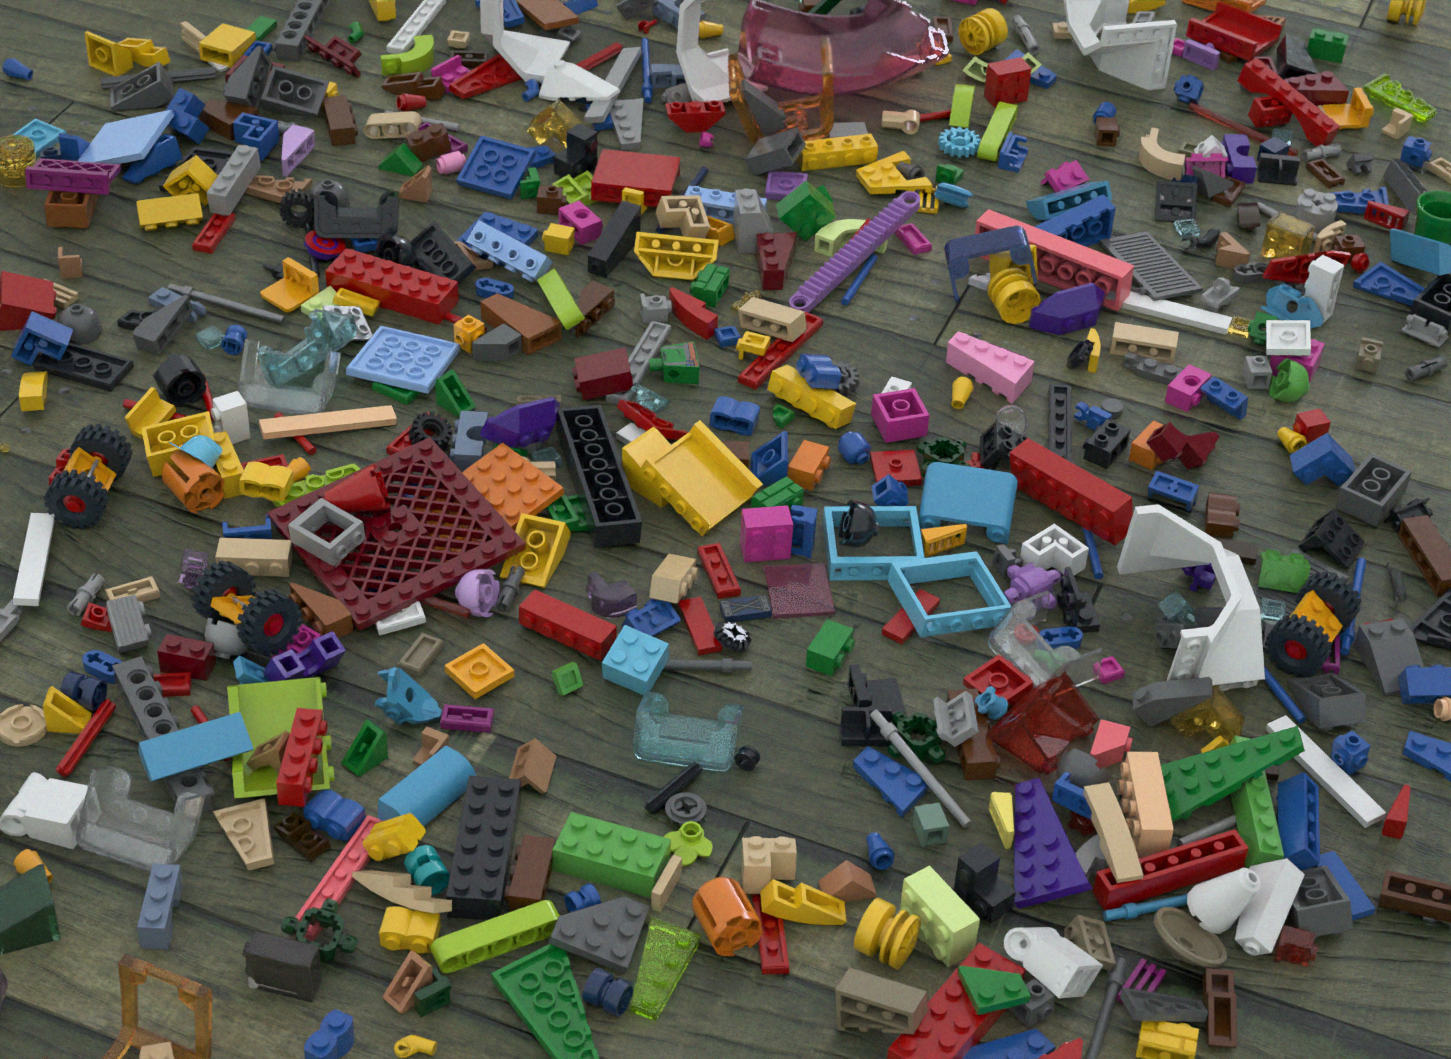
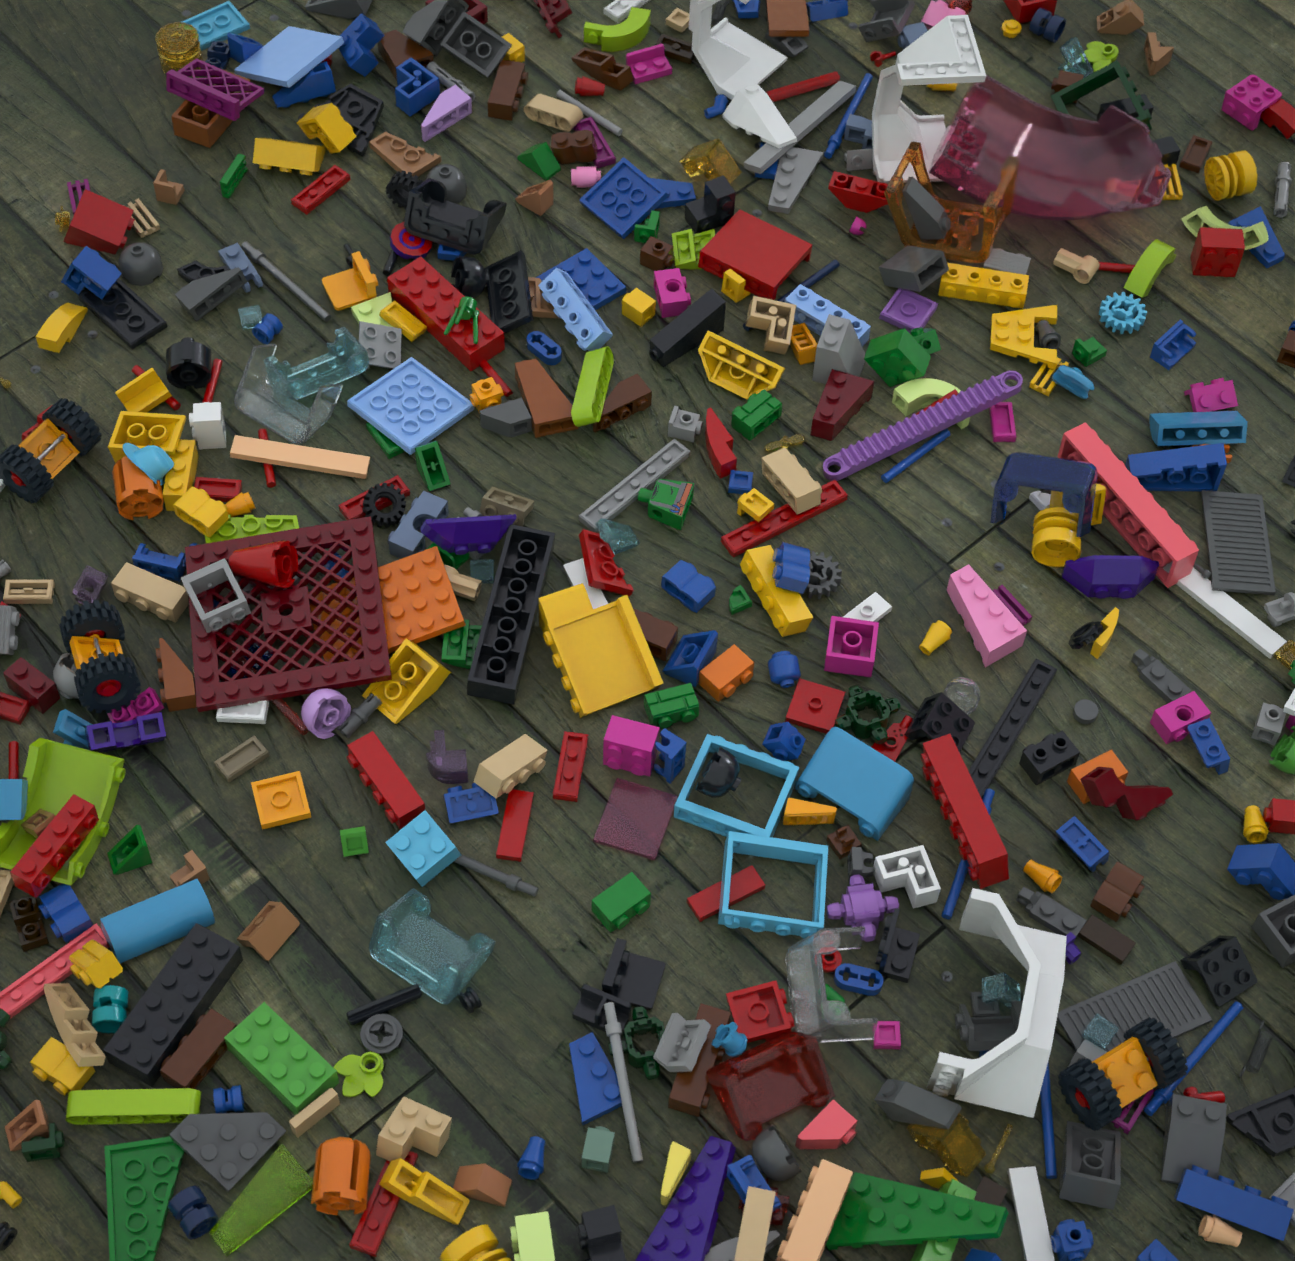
camera: 25 degrees right, 15 degrees up
light grey brick [207,145,261,216] -> none
dark azure piece [375,667,442,725] -> none
magenta tile [440,704,494,733] -> none
red wing [449,53,523,99] -> none
dark red brick [572,347,635,400] -> none
black gear [714,620,751,651] -> none
tile [719,595,772,622] -> none
lime beam [977,101,1018,162] -> none
blue plate [1074,402,1112,431] -> none
tan brick [1110,322,1179,364] -> none
bright green bracket [1258,549,1310,593] -> none
none -> green tile [220,154,248,198]
none -> green plant [444,296,480,344]
none -> reddish brown tile [826,825,862,859]
none -> clear yellow hinge [985,1123,1013,1174]

